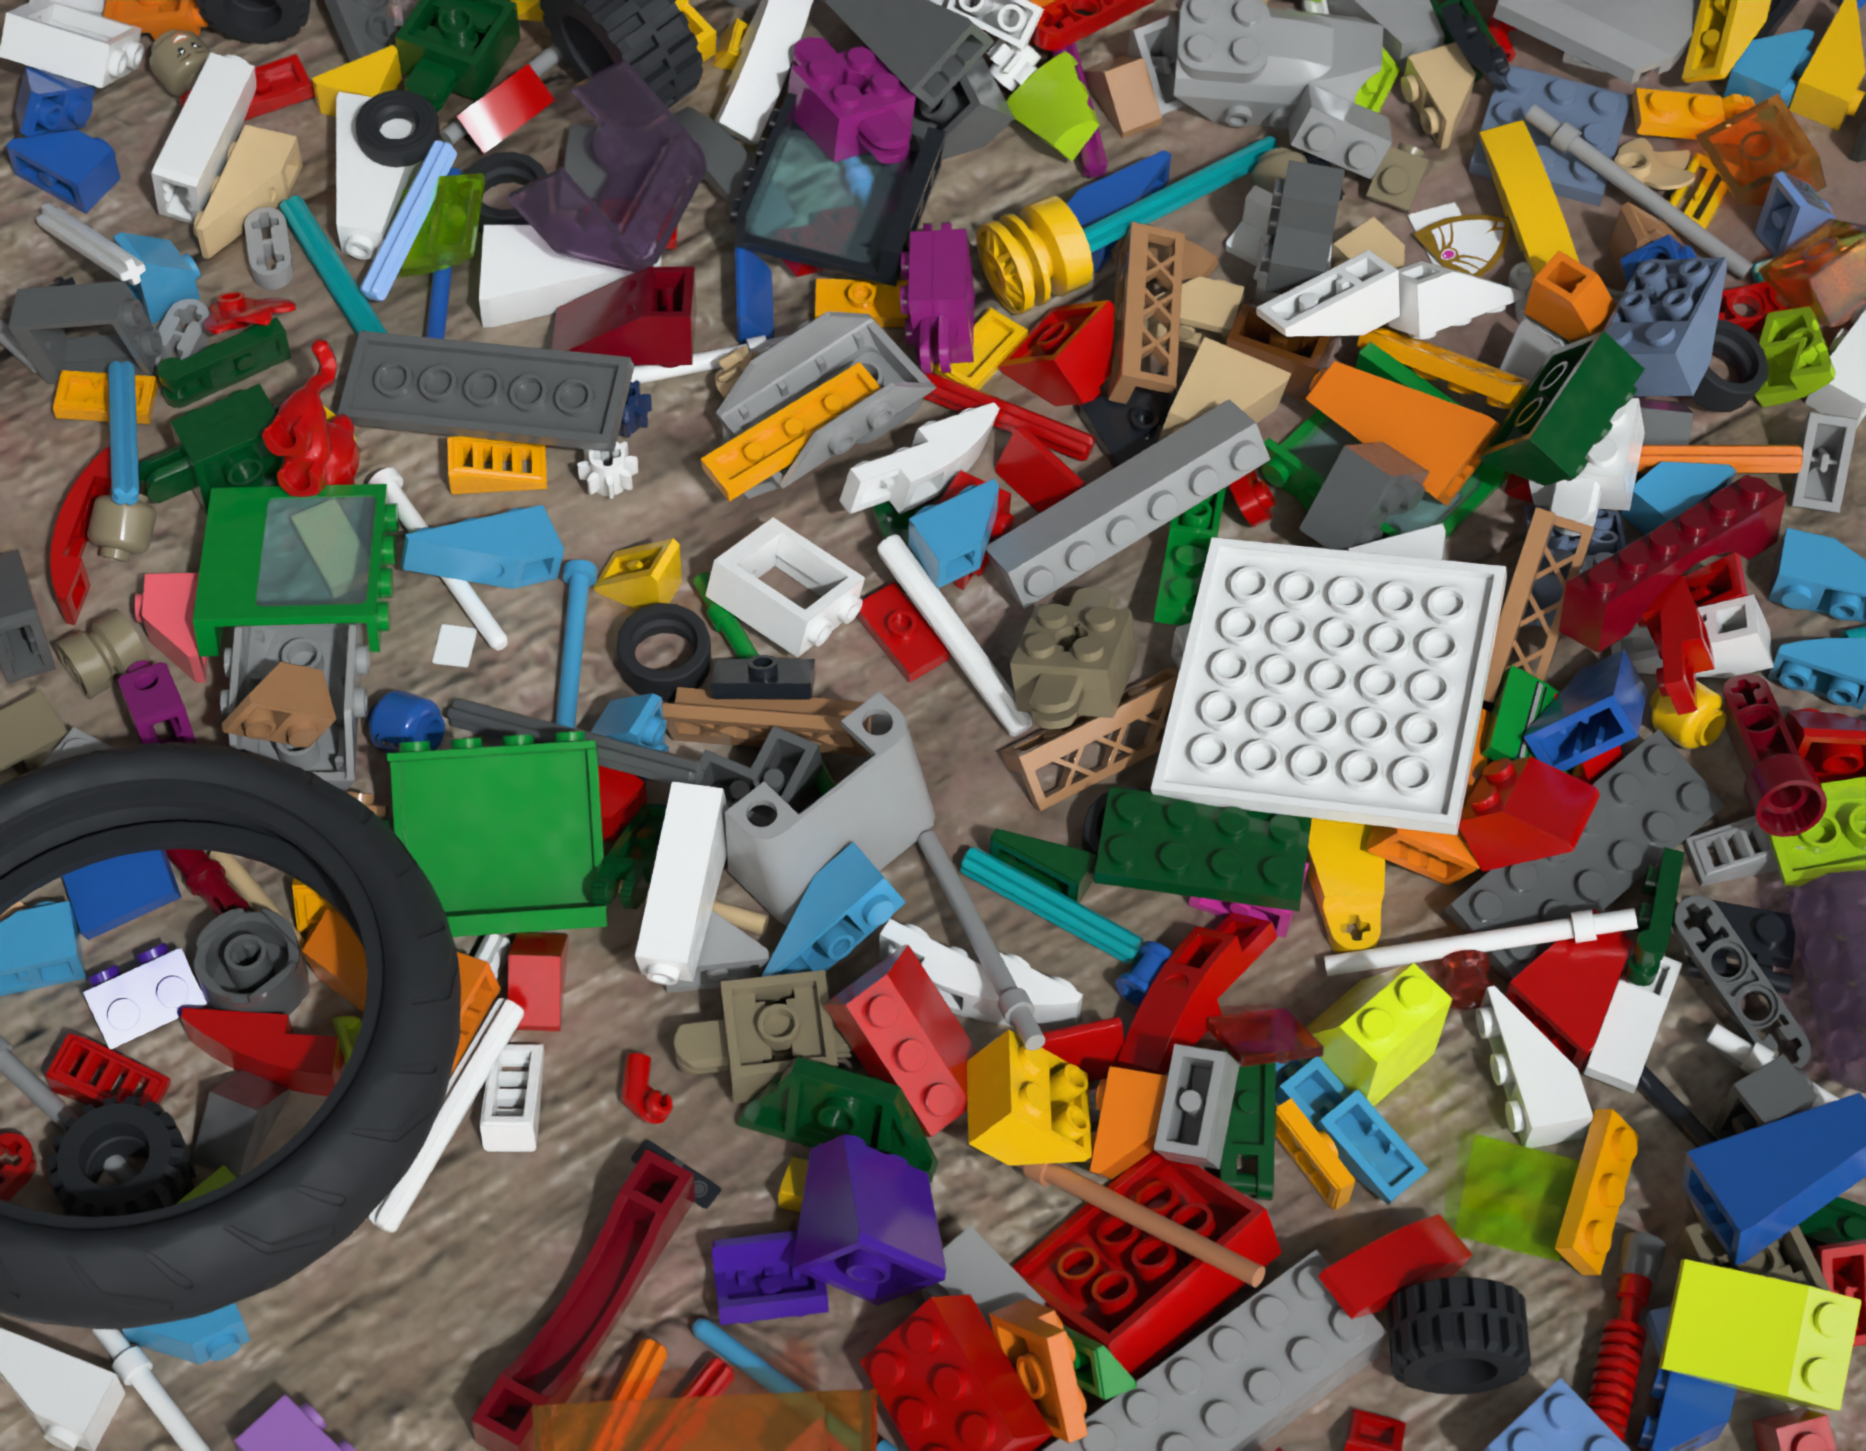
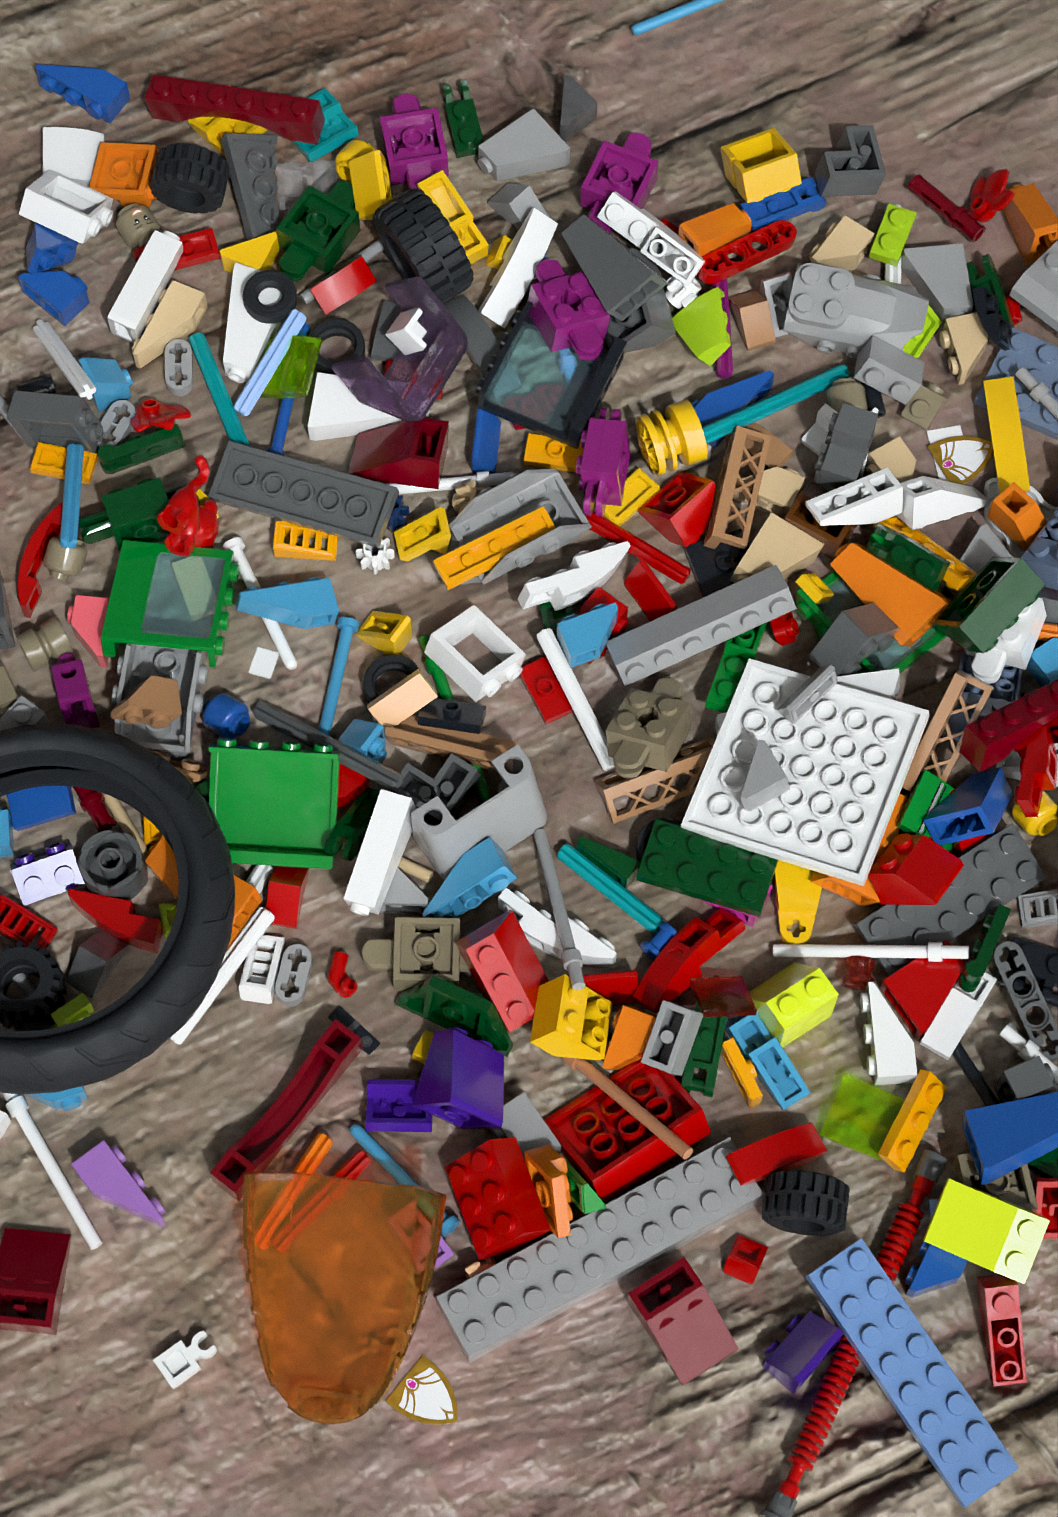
camera: 10 degrees right, 10 degrees up
none -> light grey beam [275,944,313,1007]
none -> light nougat tile [367,669,438,730]
none -> white panel [385,307,427,355]
none -> yellow slope [394,507,451,562]
none -> light grey slope [740,739,790,811]
none -> light grey slope [778,665,837,724]
none -> yellow tile [795,574,834,604]
none -> dark green hinge [866,524,950,591]

